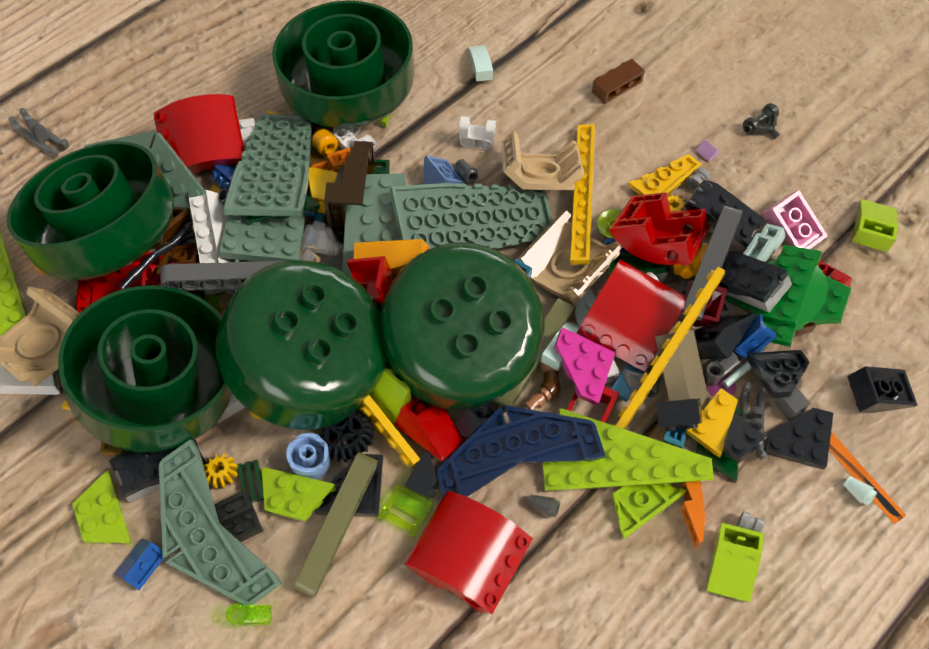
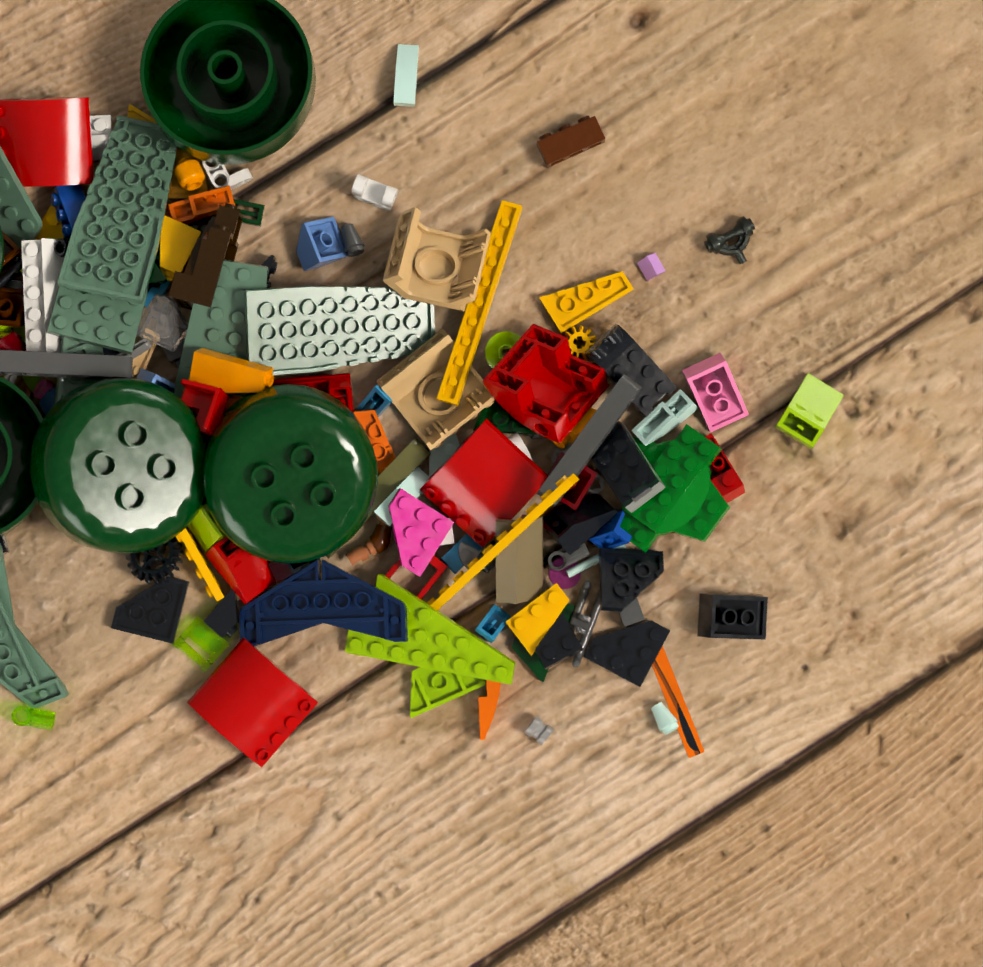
camera: 15 degrees right, 25 degrees up
yellow gear [203,453,238,489] -> none
pearl dark grey slope [214,490,264,542] -> none
dark green tile [237,459,264,503] -> none
lime wing [262,467,337,522] -> none
light blue brick [286,433,331,479] -> none
olive beam [294,452,378,597] -> none
dark grey cone [528,494,560,518] -> none
black brick [656,398,703,431] -> none
light grey wheel [686,167,711,191] -> none
lime slope [706,523,764,603] -> none

